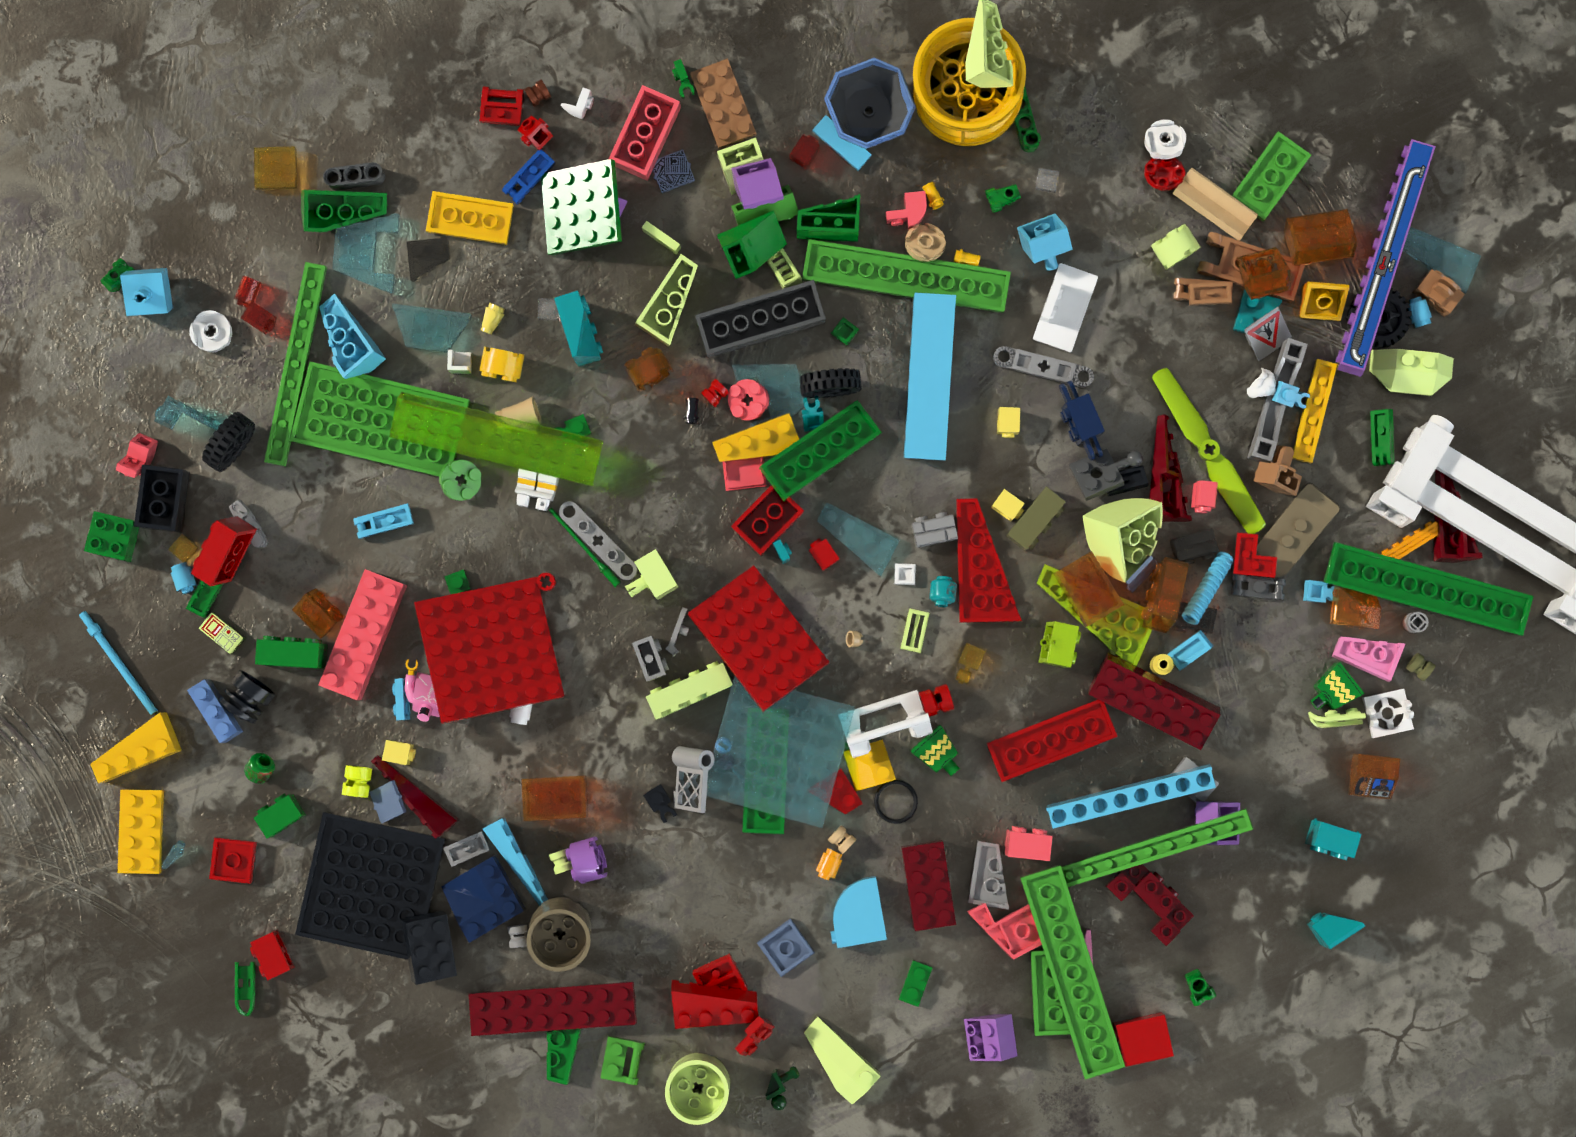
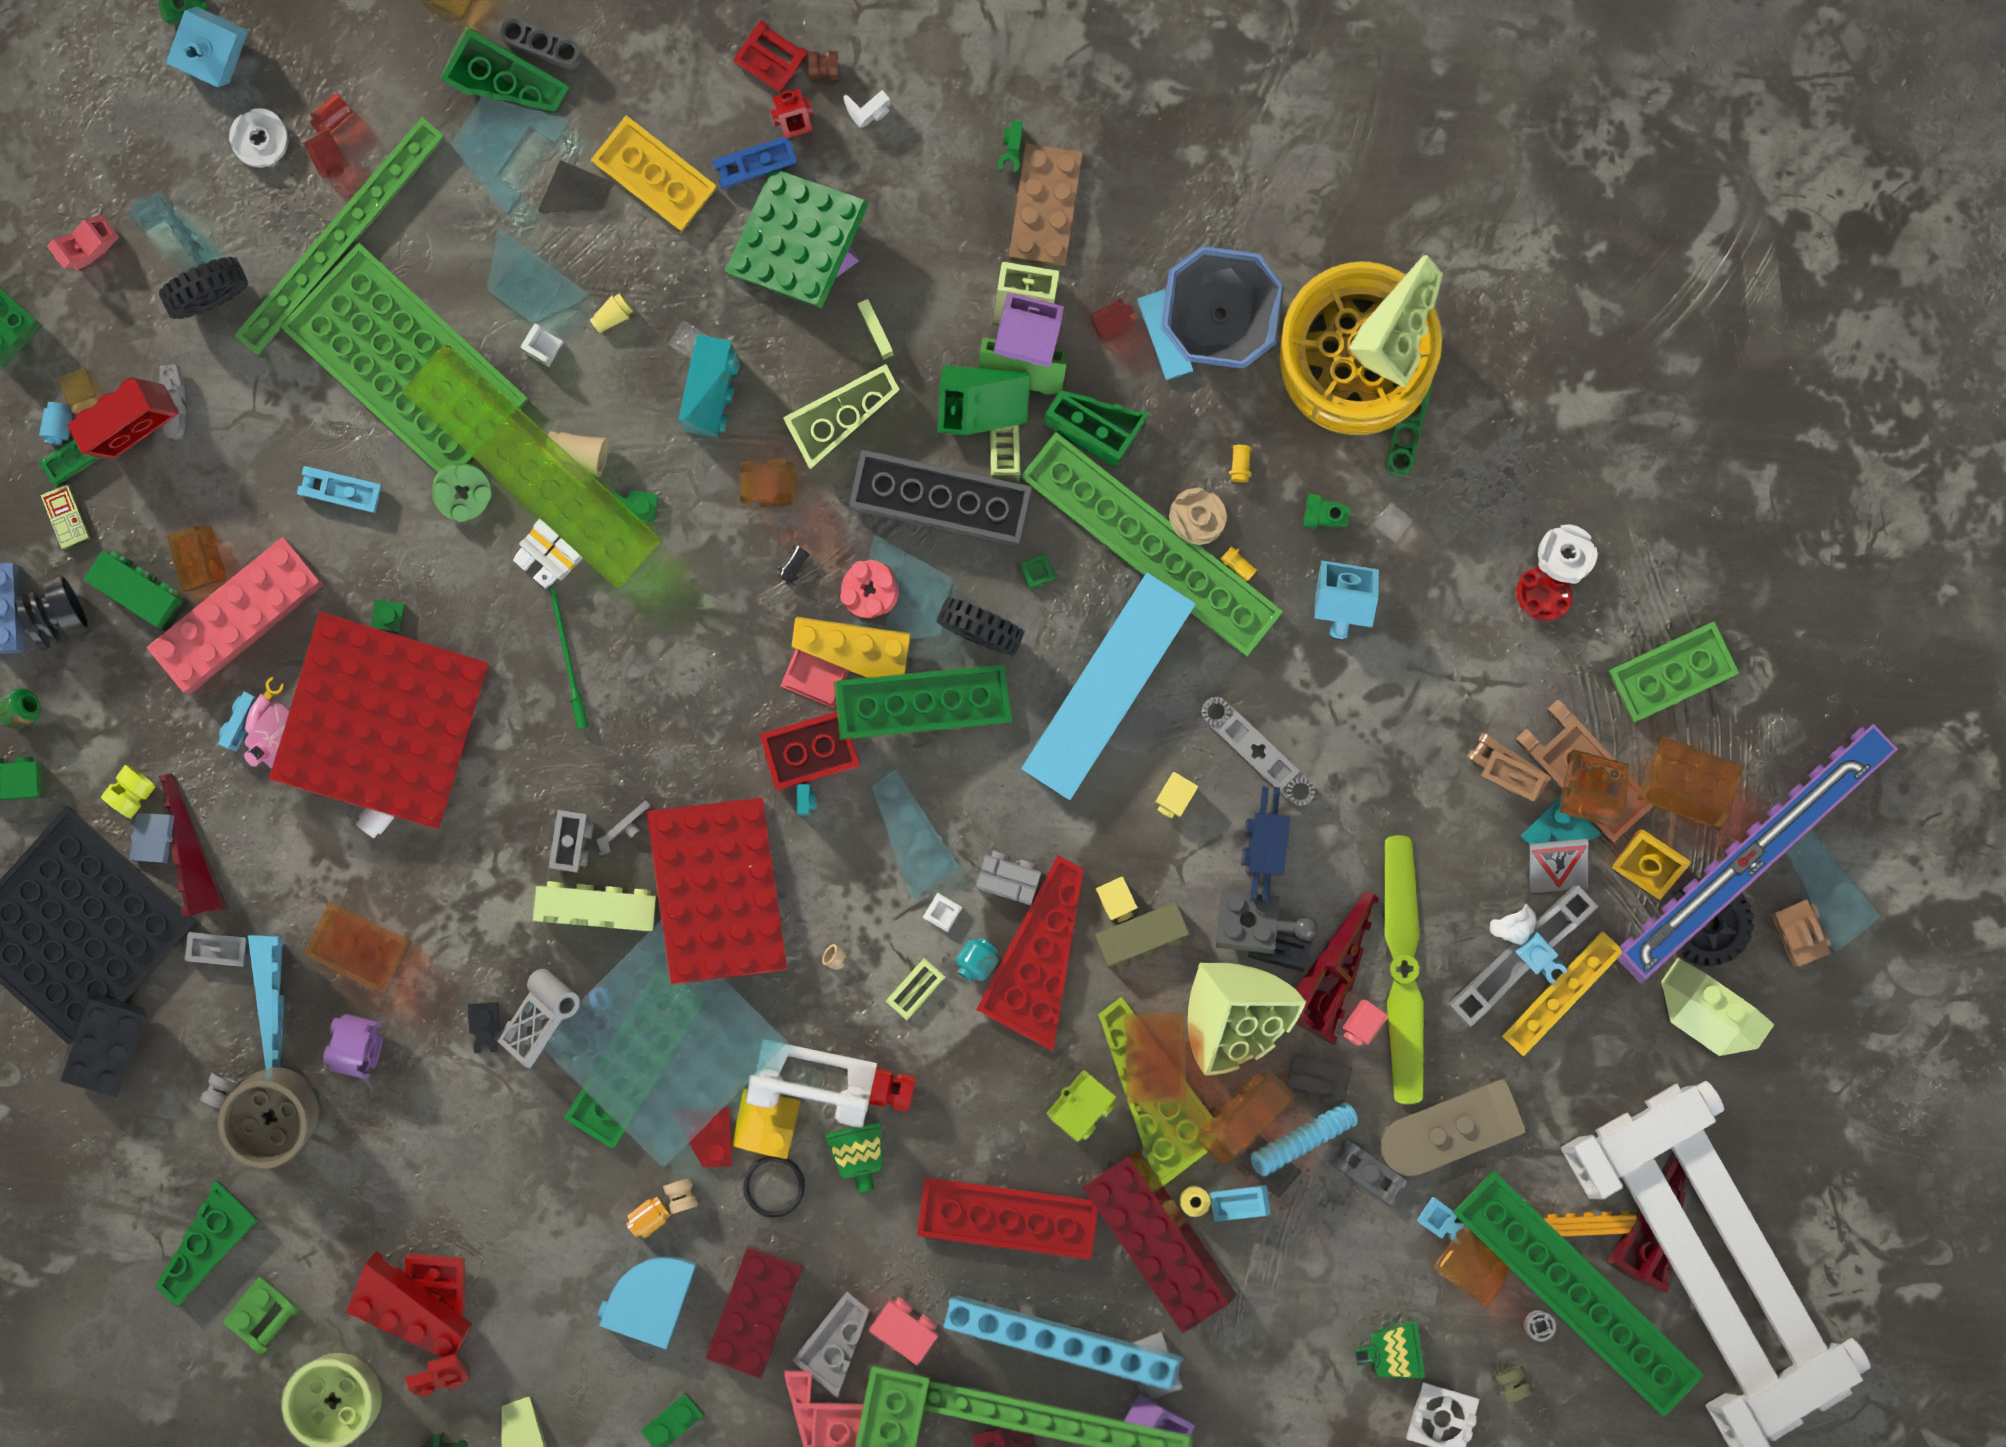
camera: 25 degrees right, 0 degrees up
black brick [134,465,190,533] -> none
medium azure wedge [320,294,386,379] -> none
light yellow brick [382,740,416,765] -> none
dark blue slope [441,855,526,943] -> none
dark red plate [469,982,637,1036] -> none
yellow brick [479,346,525,382] -> none
red bush [536,572,556,591] -> none
yellowish green wheel [549,848,573,875] -> none
light grey piece [559,501,638,581] -> none
coral brick [609,85,681,181] -> none
yellowish green brick [625,549,679,600] -> none
sand blue piece [653,149,695,193] -> none
red wheel [701,379,729,407] -> none
sand blue tile [757,918,815,977] -> none
teal plate [802,396,824,432] -> none
red brick [809,538,840,572] -> none
coral brick [885,191,927,230] -> none
clear yellow plate [955,643,986,684] -> none
white bracket [1033,263,1098,353] -> none
sand blue piece [1126,556,1157,593] -> none
yellowish green brick [1151,224,1201,270] -> none
tan panel [1173,168,1258,241] -> none
red plate [1233,533,1277,578] -> none
medium nougat brick [1254,445,1302,496] -> none
yellowish green piece [1308,708,1366,728] -> none
bright pink wing [1332,637,1405,682] -> none
green hinge [1370,409,1395,466] -> none
medium azure brick [1408,296,1432,328] -> none

